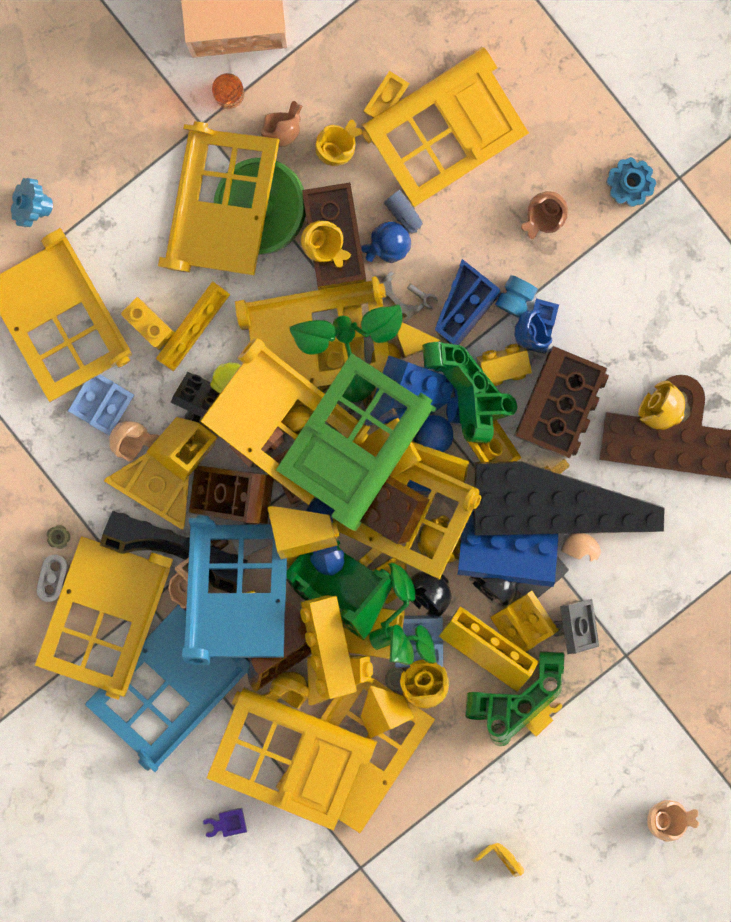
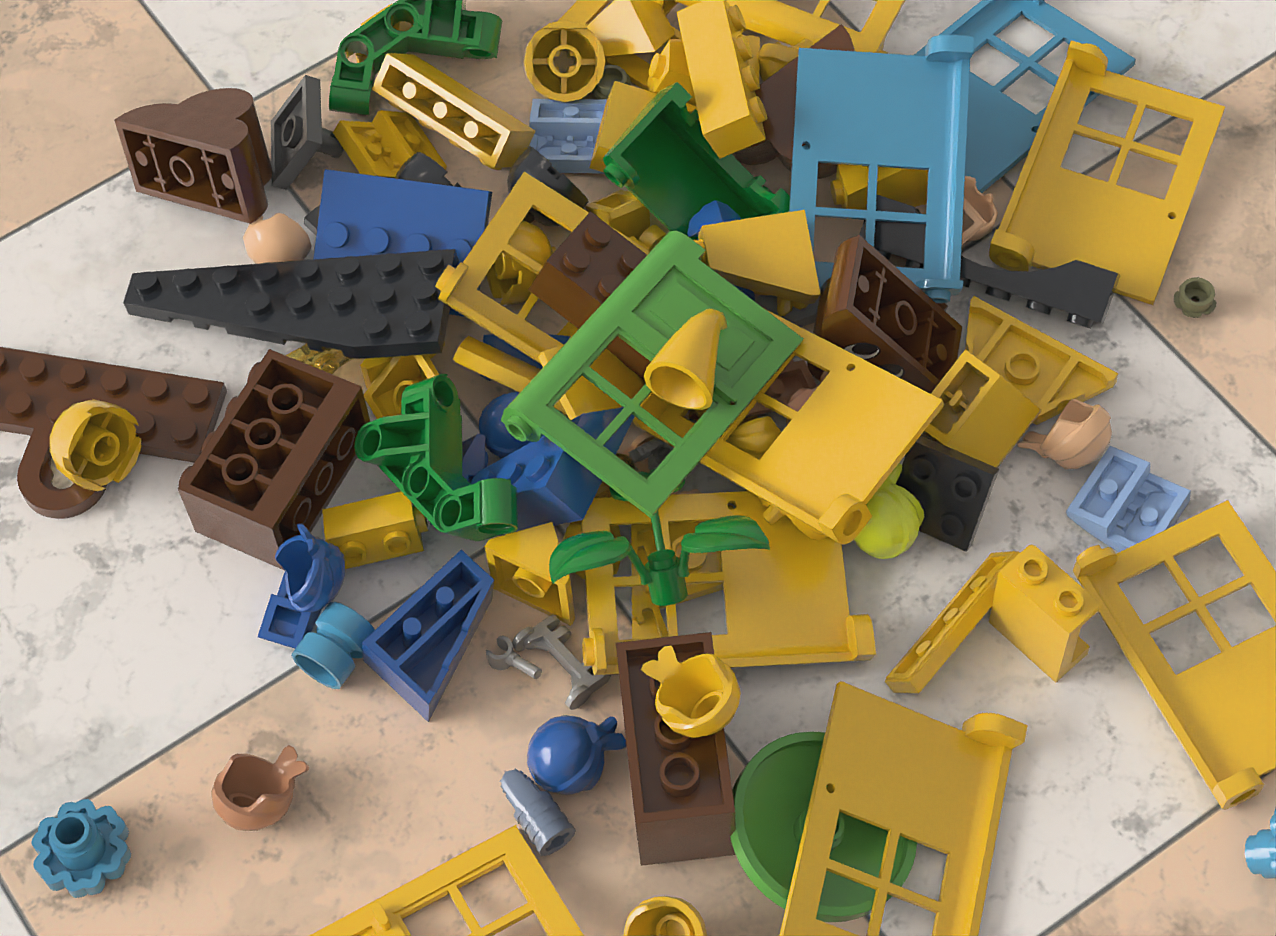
camera: 170 degrees left, 30 degrees down
light grey plate [36,554,68,602] -> none
green plant [369,563,436,665] -> none
none -> reddish brown brick [114,88,273,224]
none -> yellow hat [644,309,727,410]

